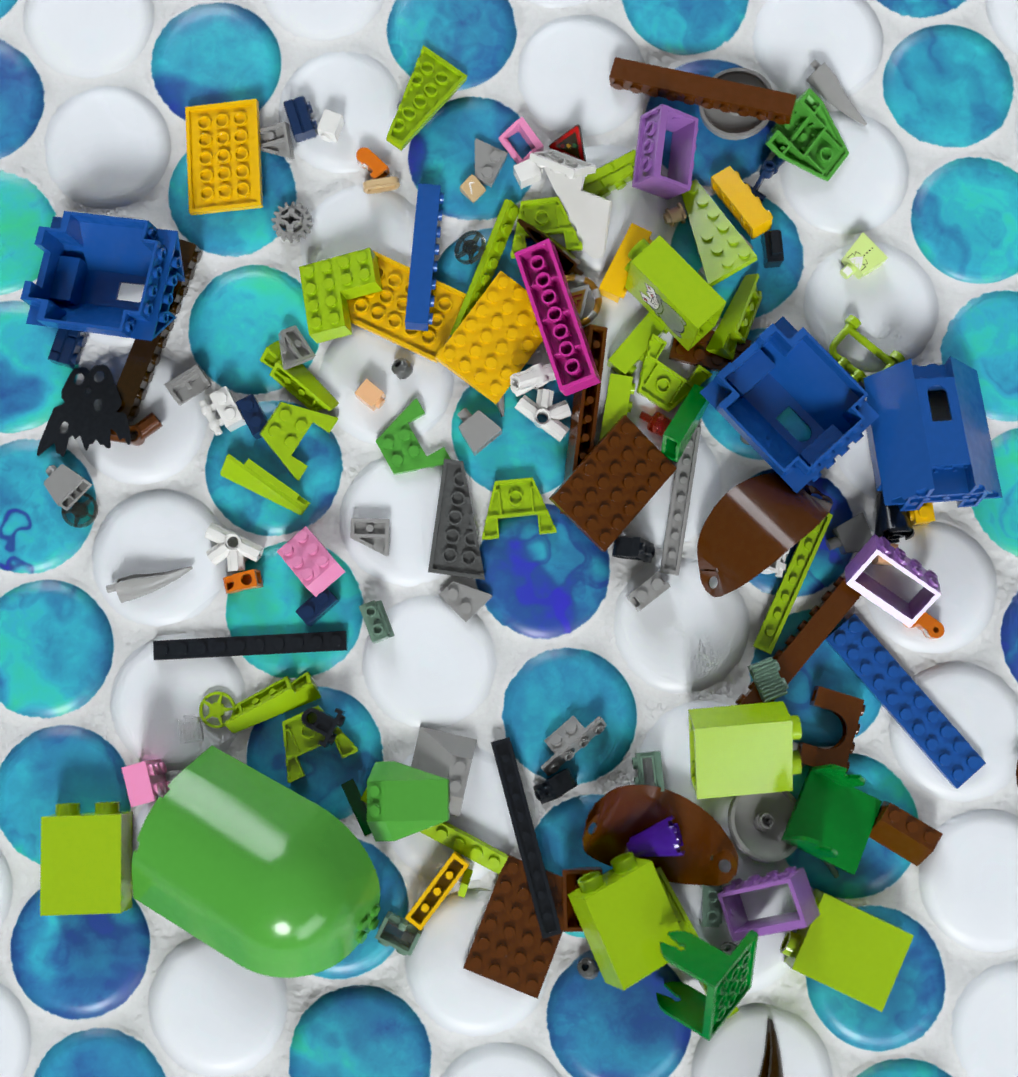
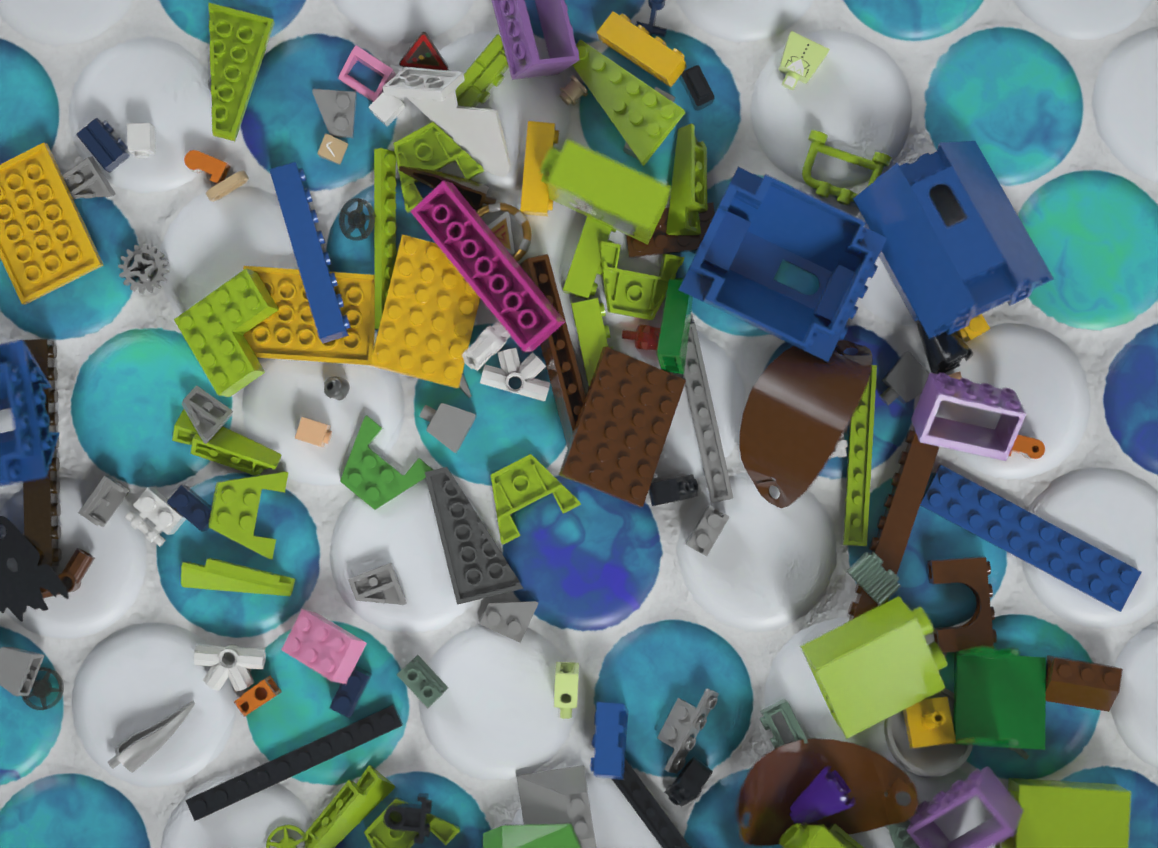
camera: 25 degrees left, 5 degrees up
none -> yellowish green torso [554,662,579,719]
none -> blue wedge [590,702,629,779]
none -> yellow tile [903,697,956,748]

